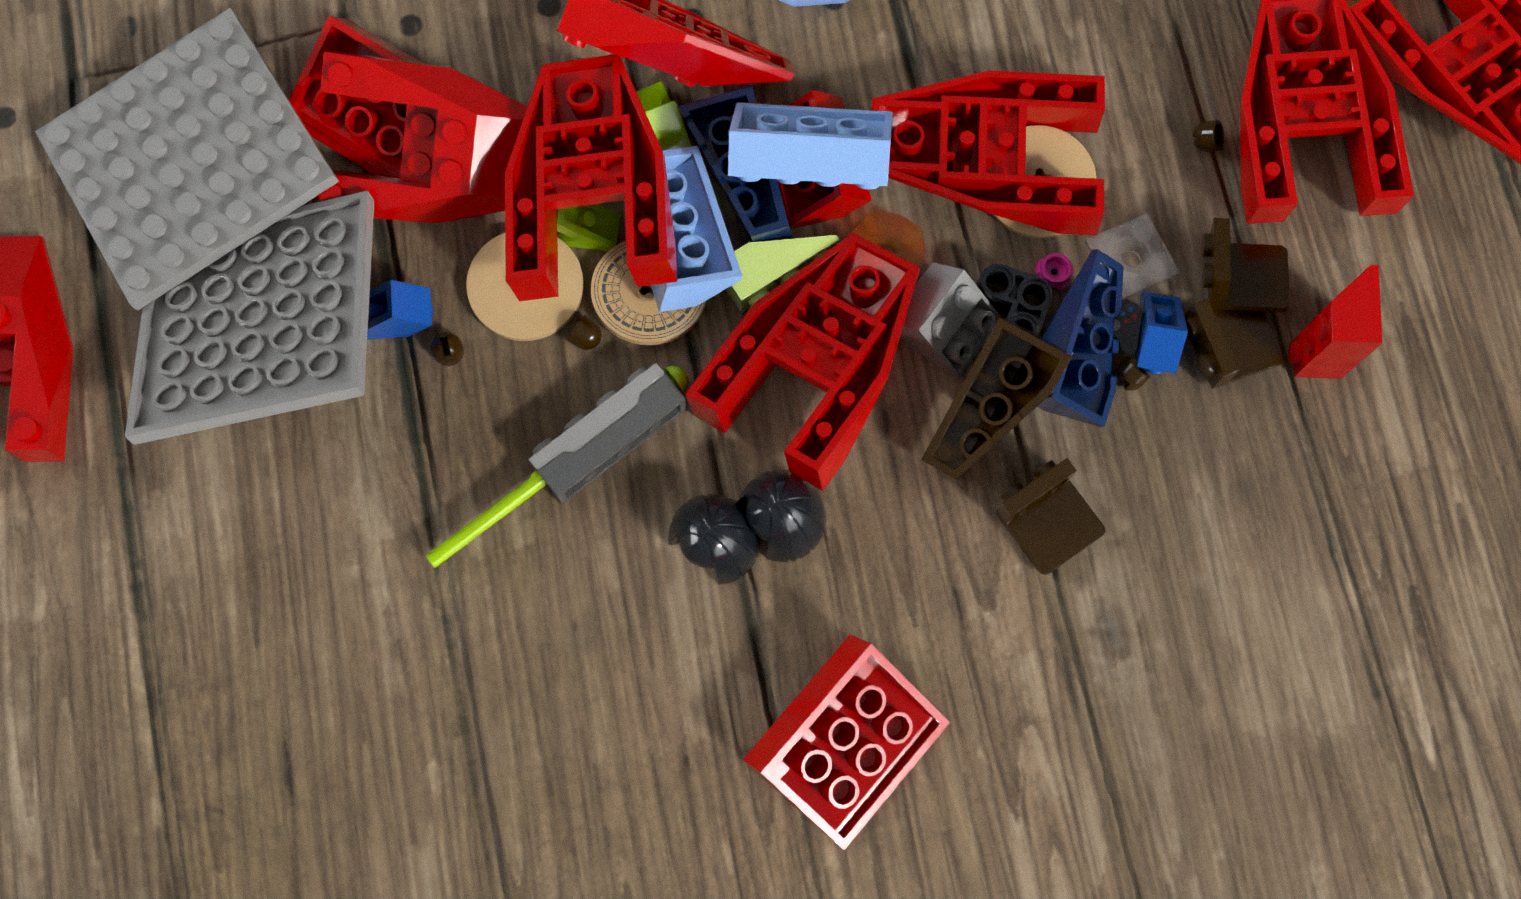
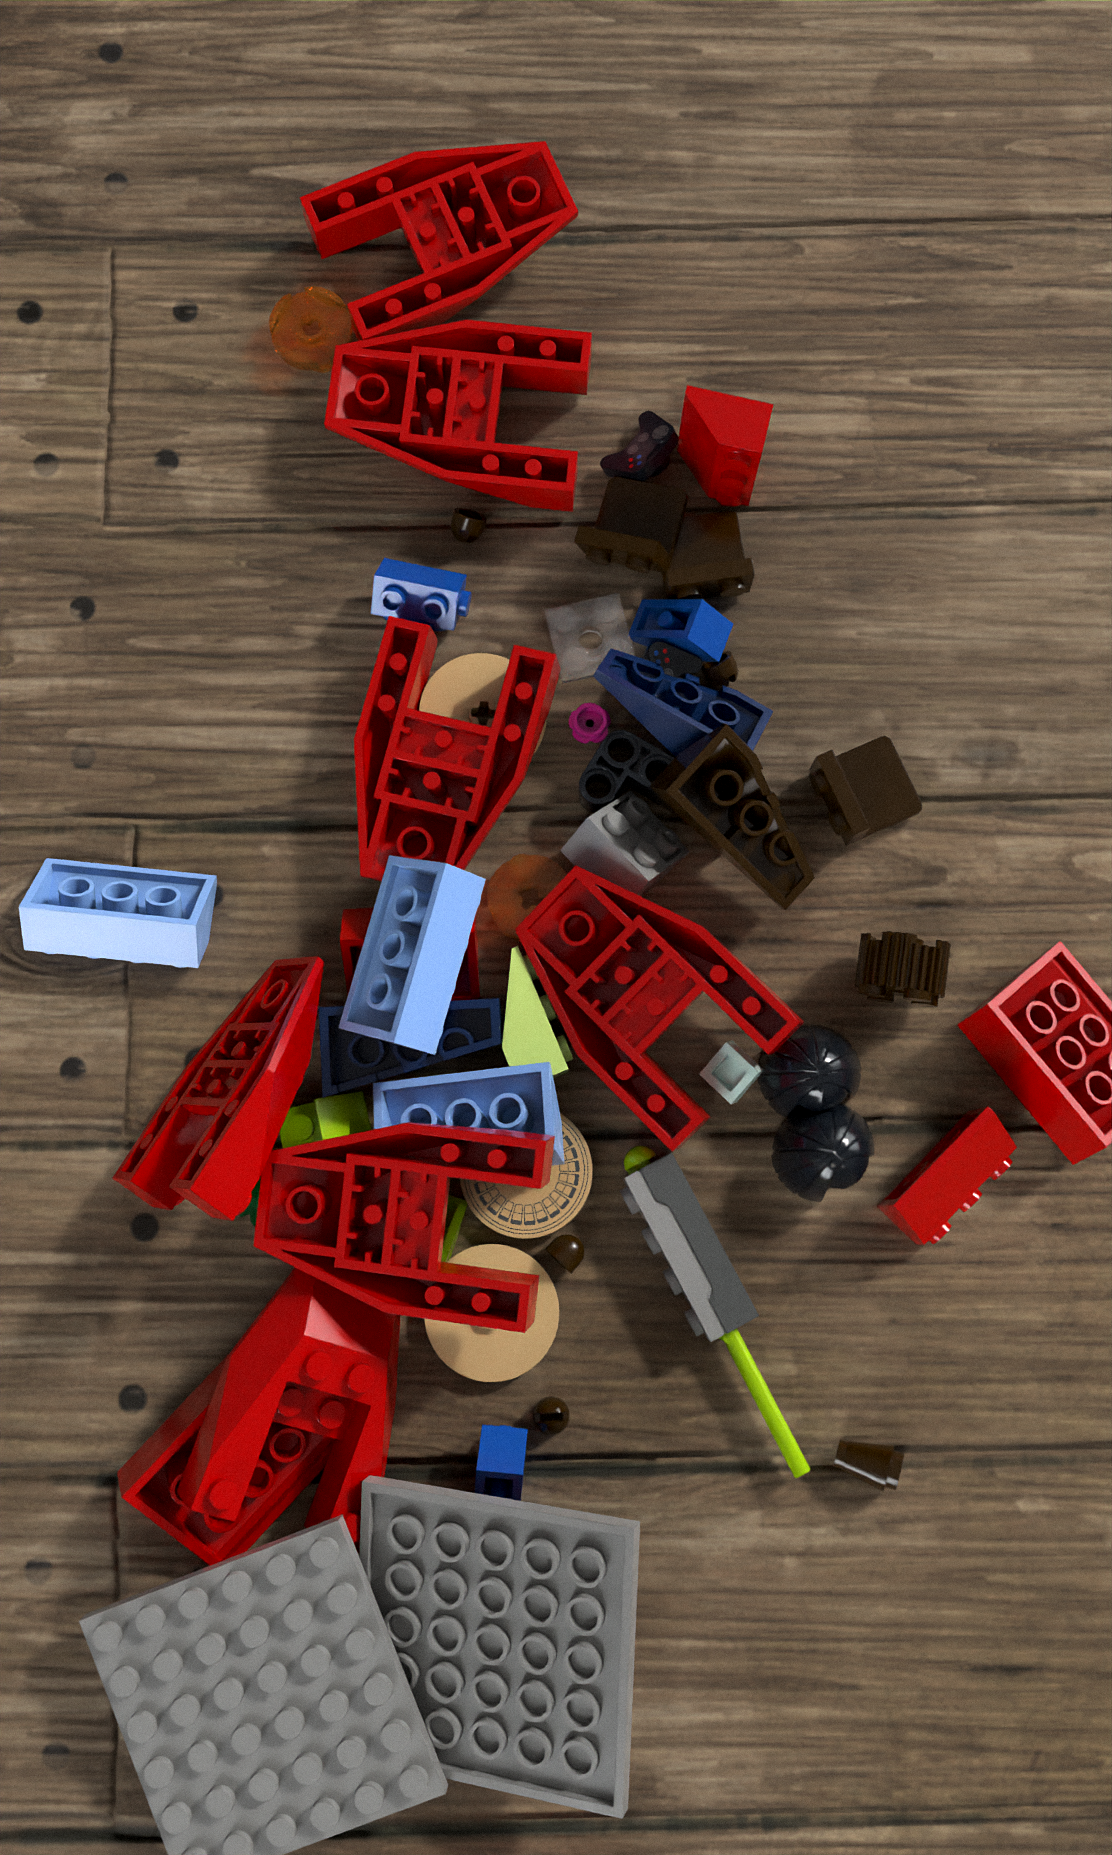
camera: 75 degrees left, 5 degrees up
none -> blue brick [371,558,472,631]
none -> black piece [600,411,679,482]
none -> light aqua plate [699,1040,764,1104]
none -> dark brown cone [833,1440,904,1491]
none -> dark brown brick [855,931,951,1007]
none -> red slope [877,1106,1017,1245]

